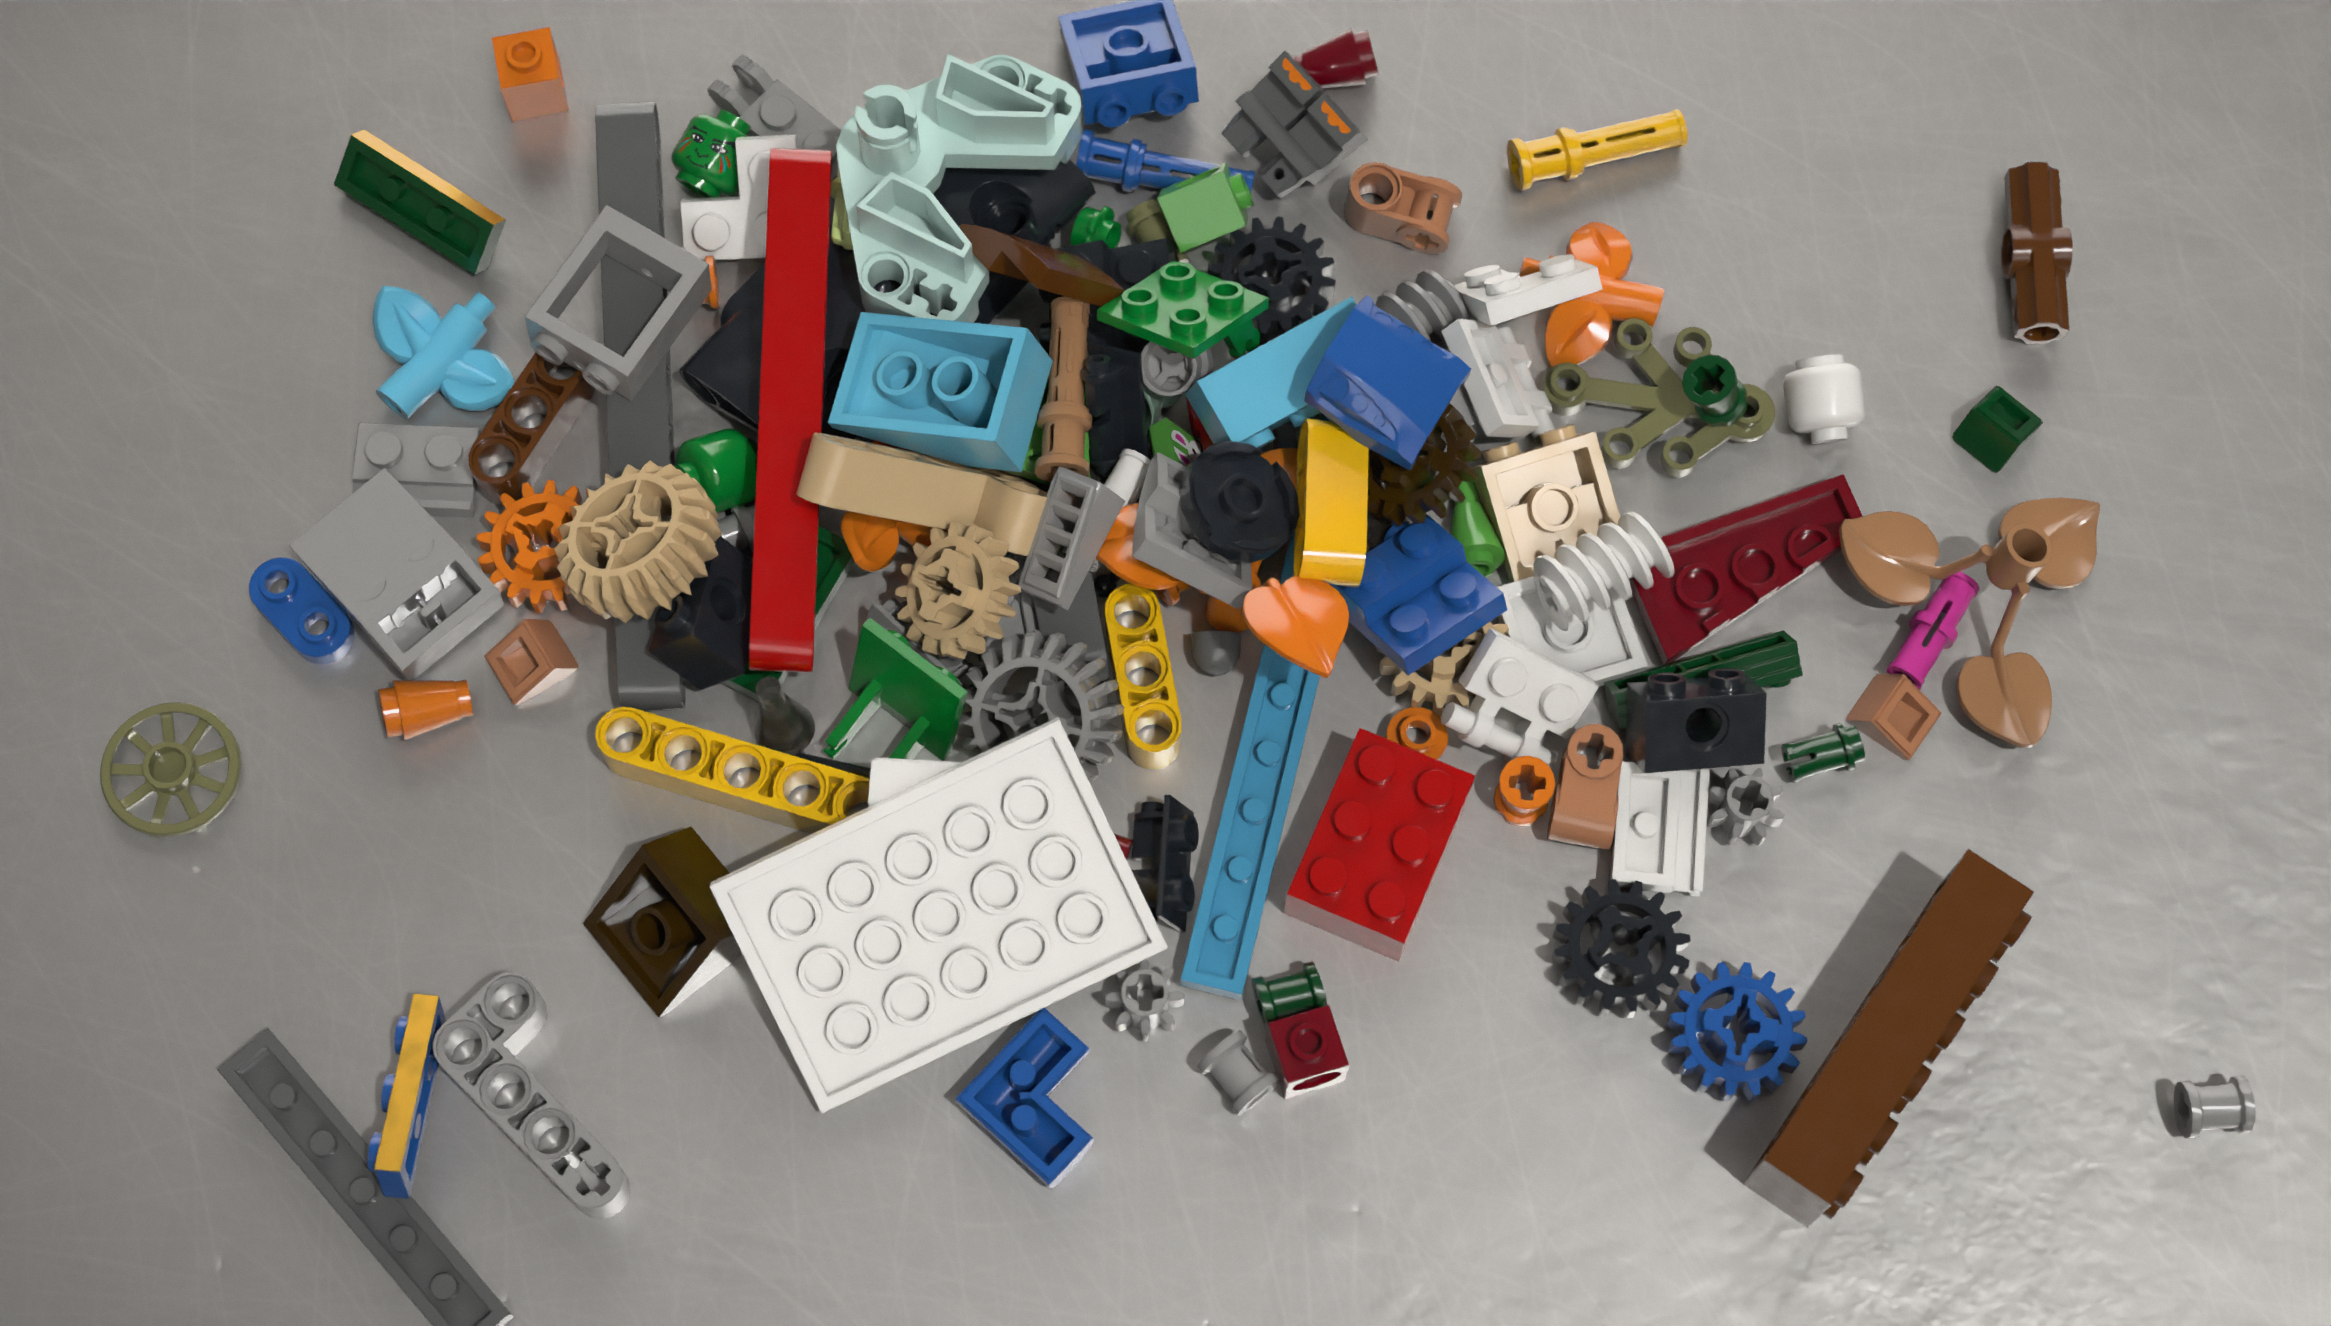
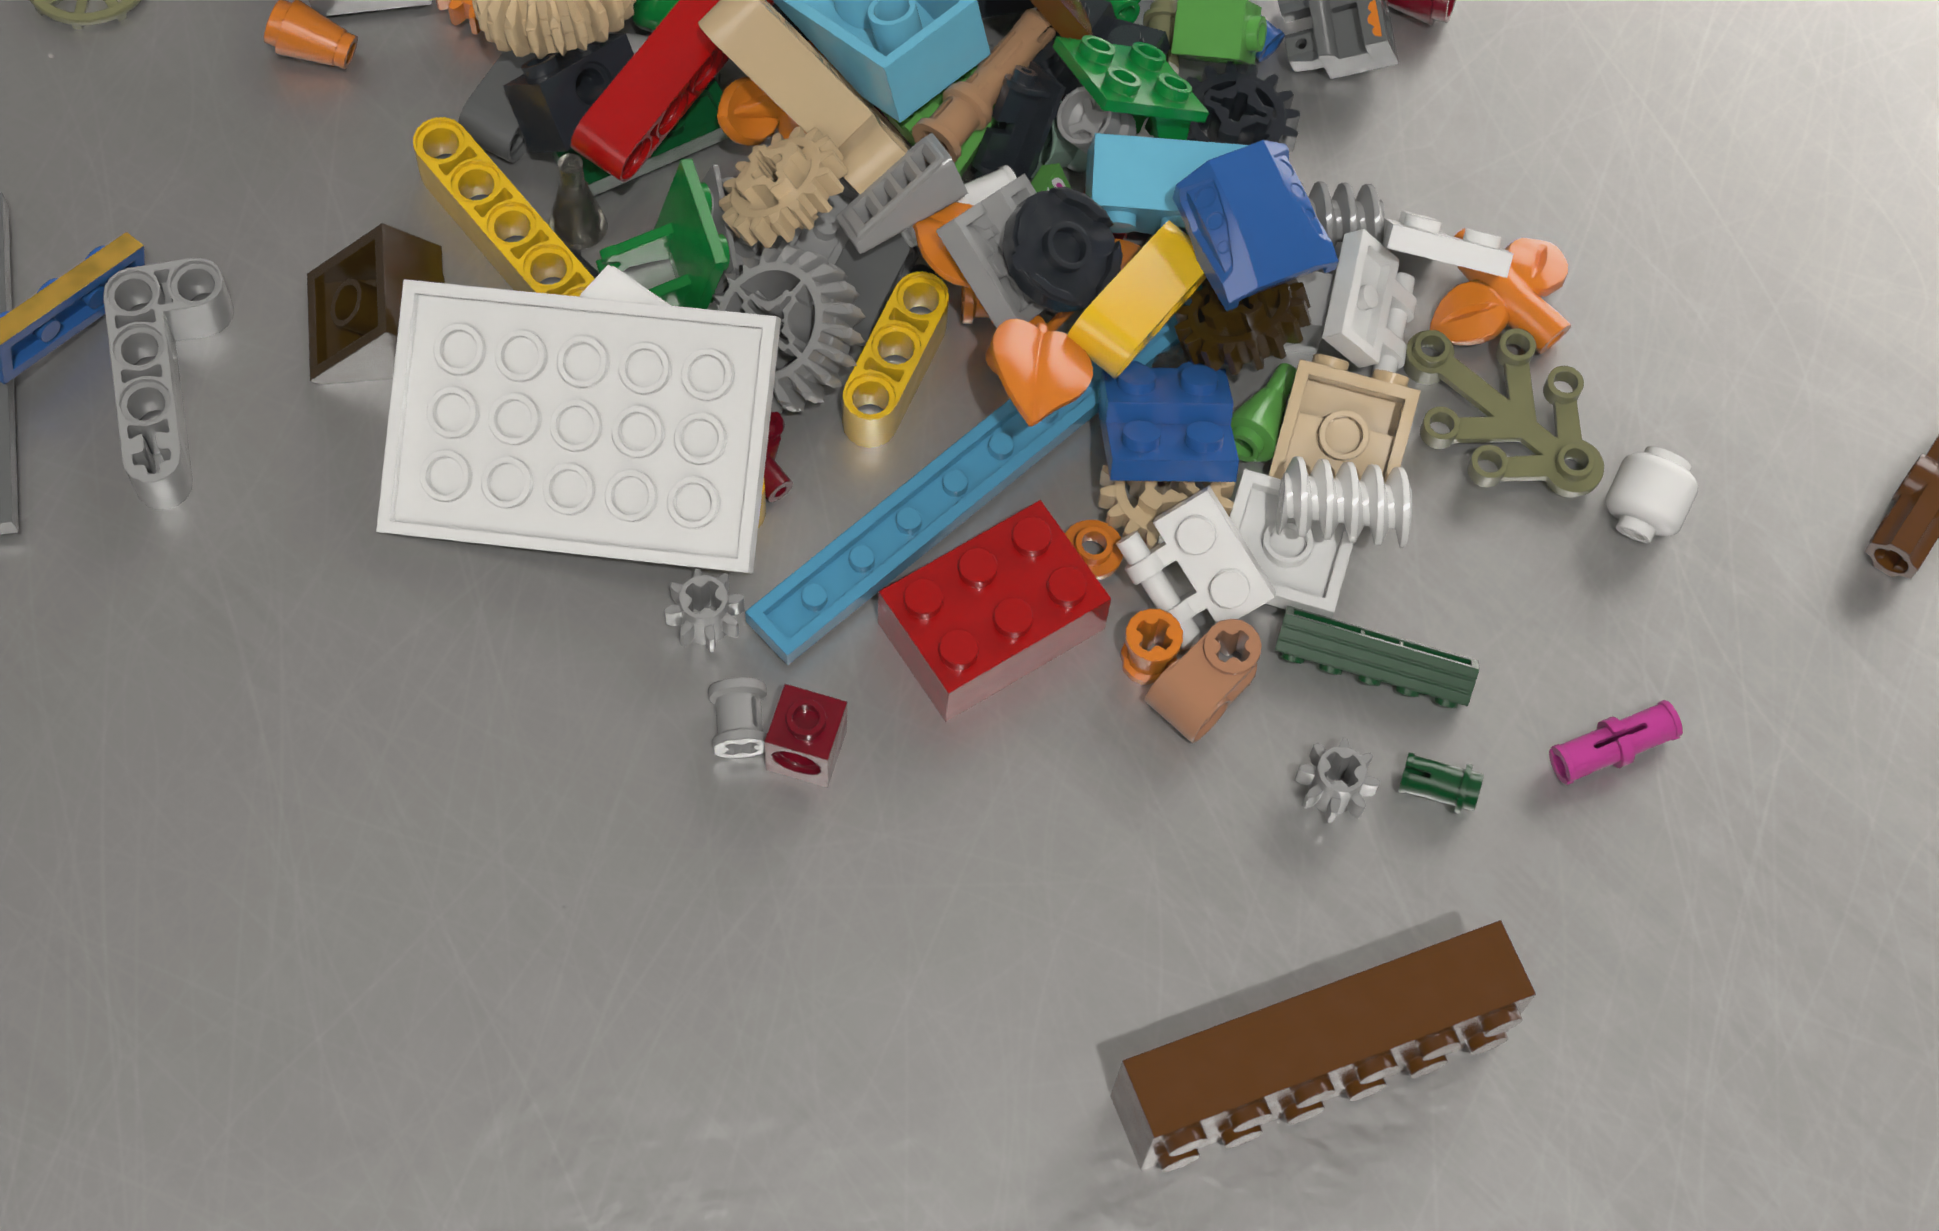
camera: 30 degrees right, 5 degrees down
nougat slope [484,619,579,705] -> none
blue brick [955,1008,1093,1188] -> none
black hinge [1131,795,1199,932] -> none
dark grey hinge [1192,630,1241,676] -> none
dark green bush [1251,961,1327,1032] -> none
nougat piece [1344,162,1462,254] -> none
yellow pin [1507,109,1688,191] -> none
black gear [1551,879,1691,1019] -> none
white plate [1609,761,1710,896] -> none
black brick [1626,668,1767,773] -> none
dark red wing [1629,474,1863,665] -> none
blue gear [1666,962,1808,1102] -> none
dark green bush [1682,355,1747,427] -> none
medium nougat plant [1839,498,2100,748] -> none
nougat slope [1846,673,1942,760] -> none
dark green slope [1952,385,2043,473] -> none

